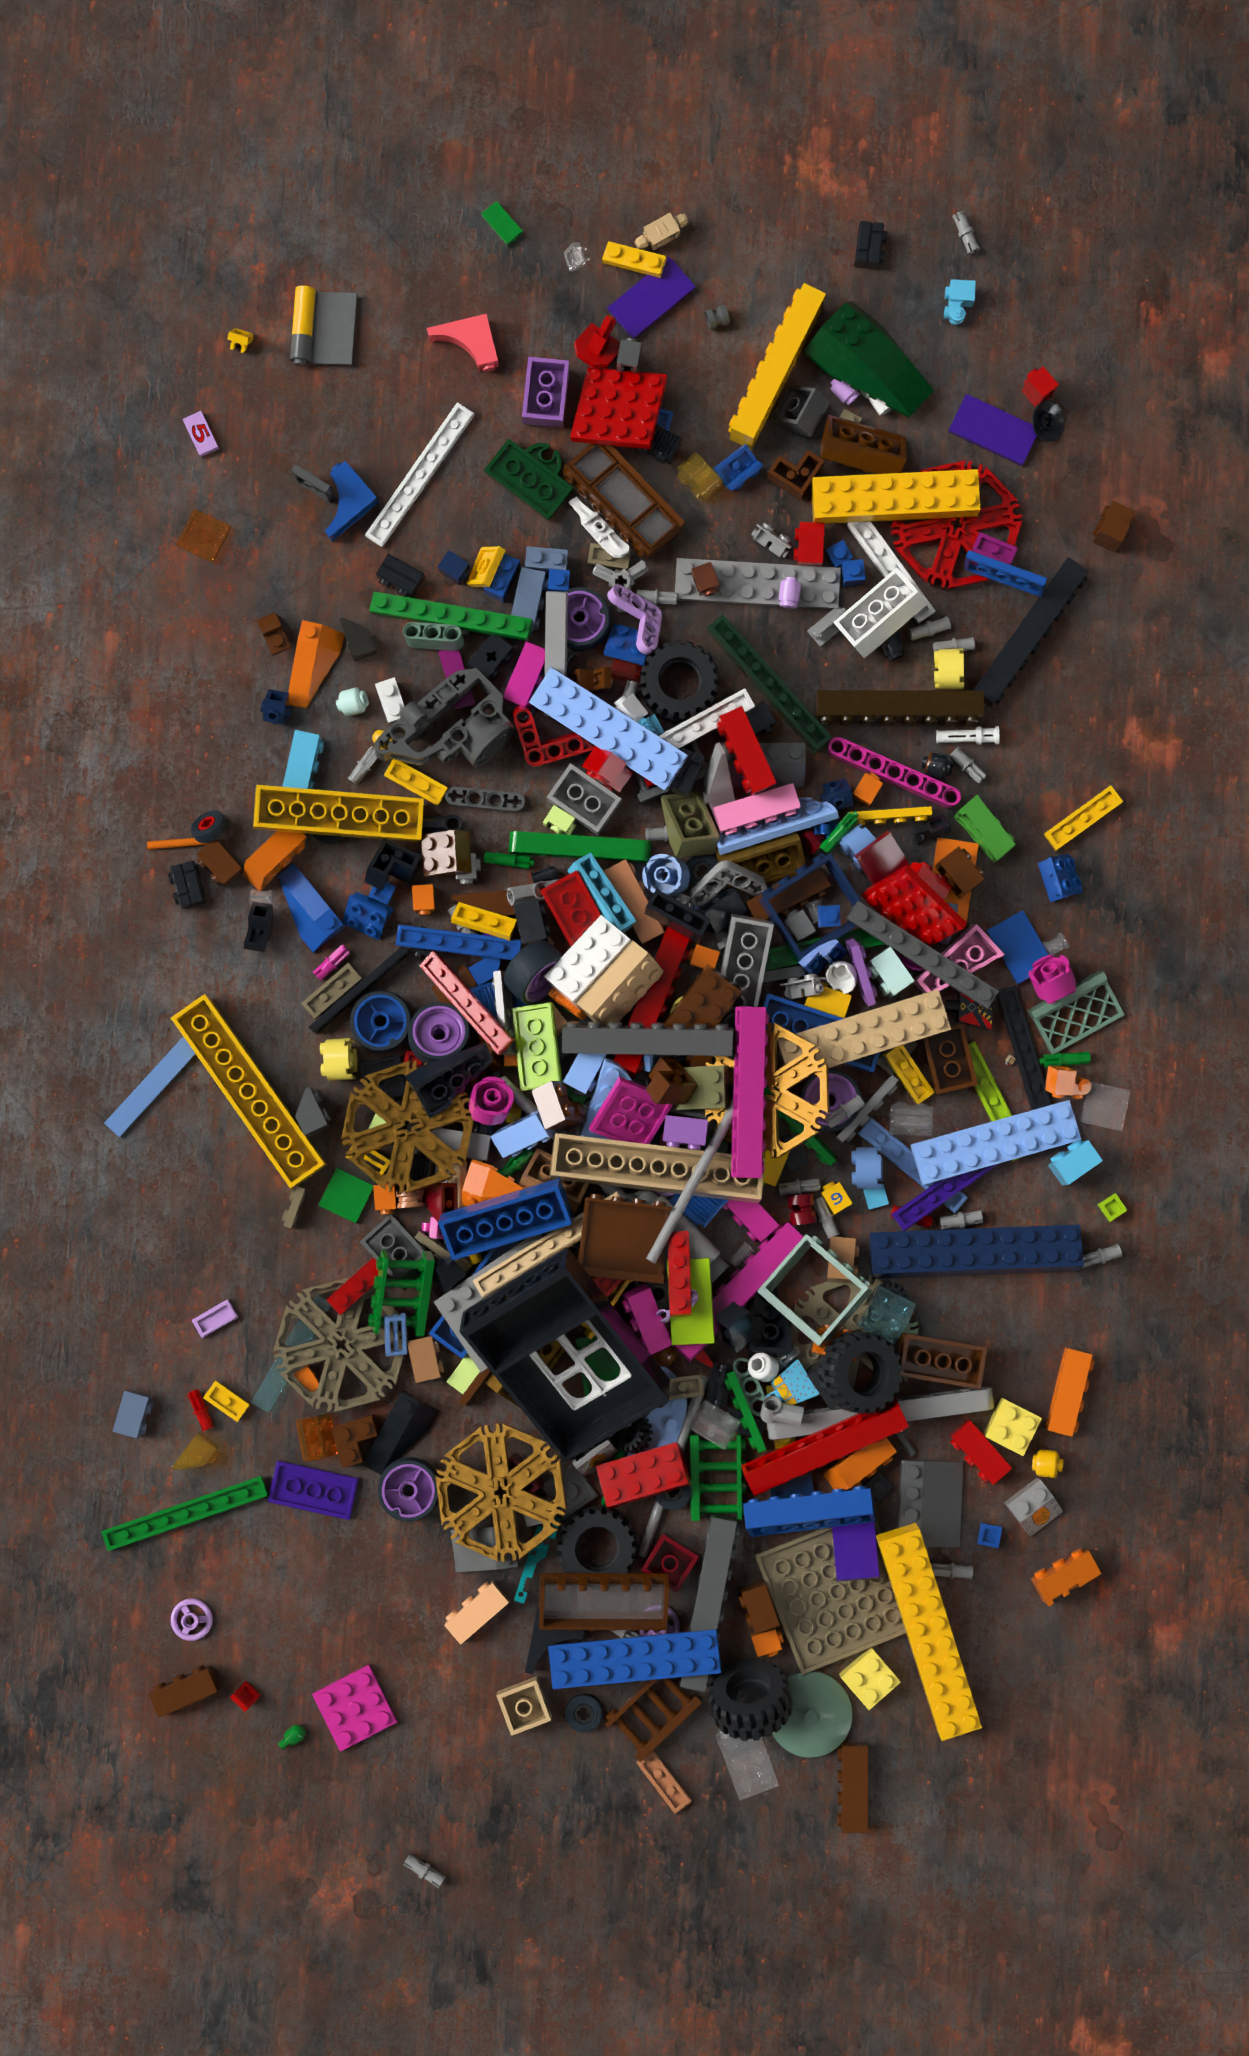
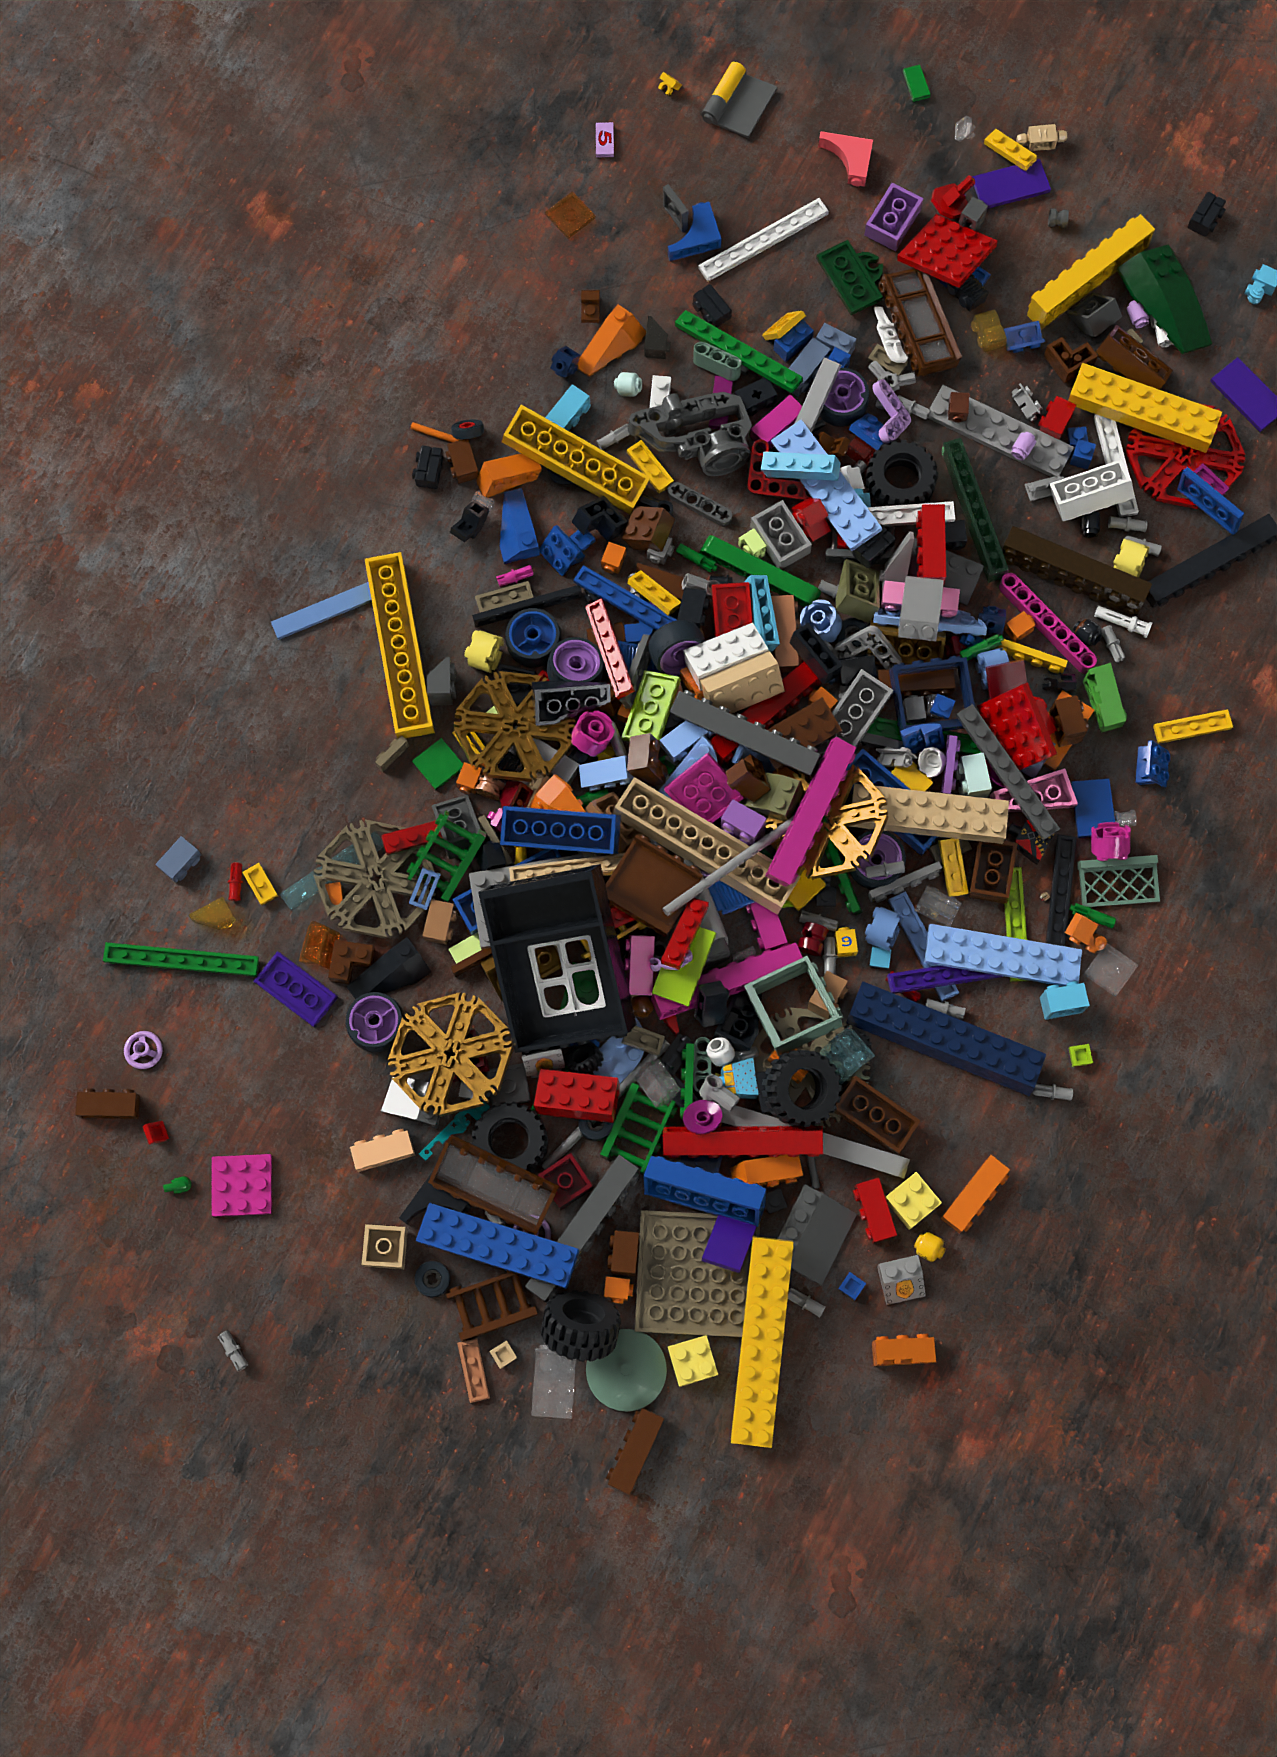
camera: 25 degrees right, 10 degrees down
lavender tile [192,1299,239,1338] -> none
dark blue brick [437,550,471,585] -> none
none -> tan plate [489,1341,517,1369]
none -> magenta dish [683,1100,723,1134]
none -> medium azure brick [761,452,841,481]
none -> light grey slope [898,576,944,641]

